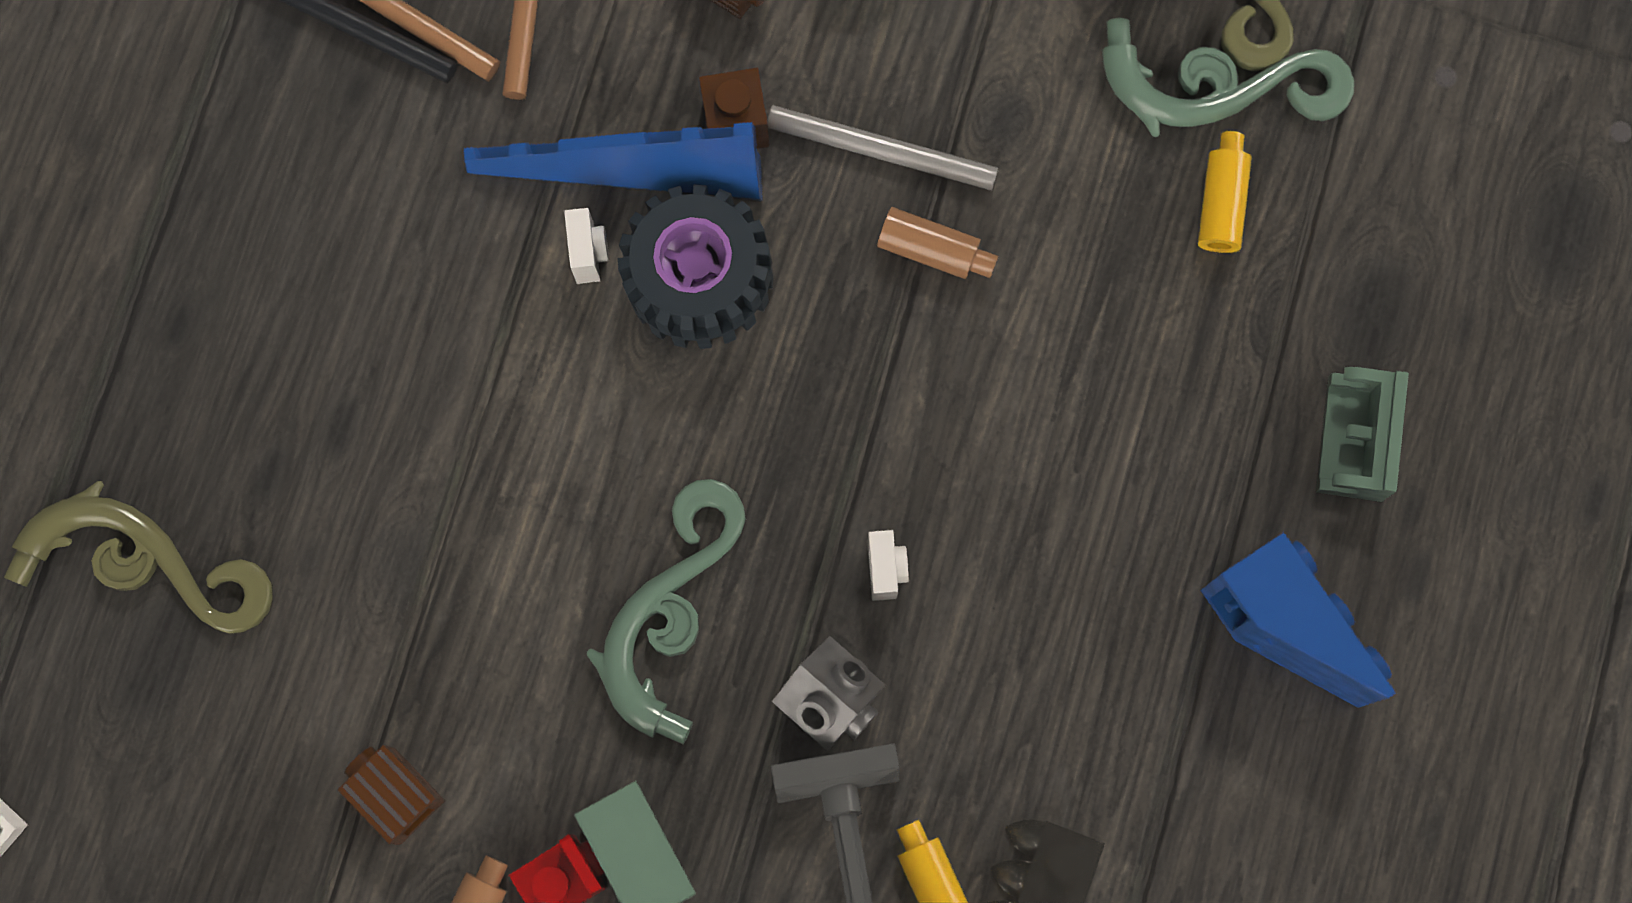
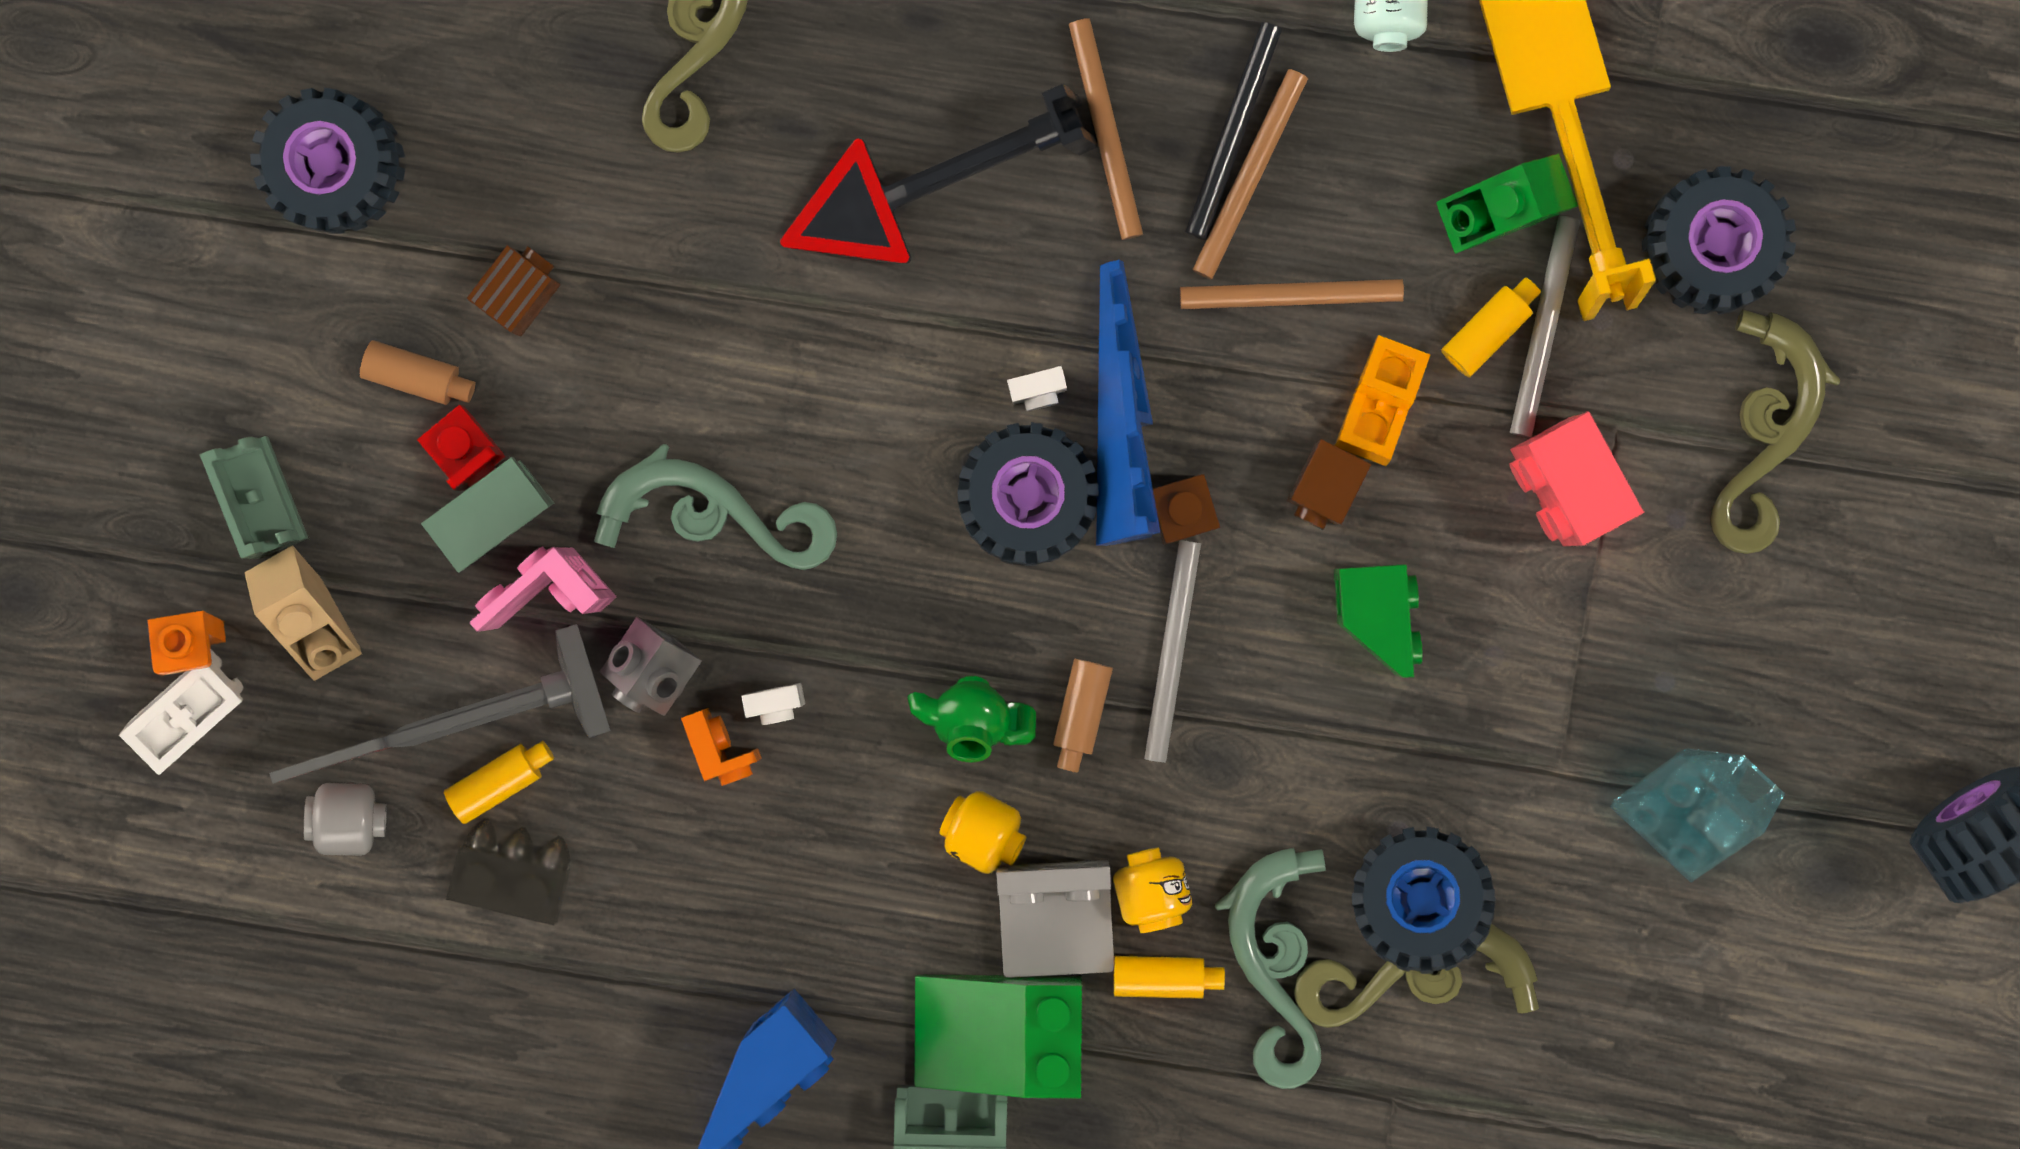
camera: 85 degrees right, 10 degrees up
none -> bright pink bracket [470,547,617,632]
none -> orange bracket [681,708,762,786]
none -> black piece [780,84,1099,264]
none -> green piece [907,676,1036,762]
none -> green slope [915,975,1082,1098]
none -> yellow head [939,791,1026,874]
none -> light grey bracket [997,860,1114,978]
none -> medium nougat bar [1069,18,1143,240]
none -> yellow head [1113,847,1192,933]

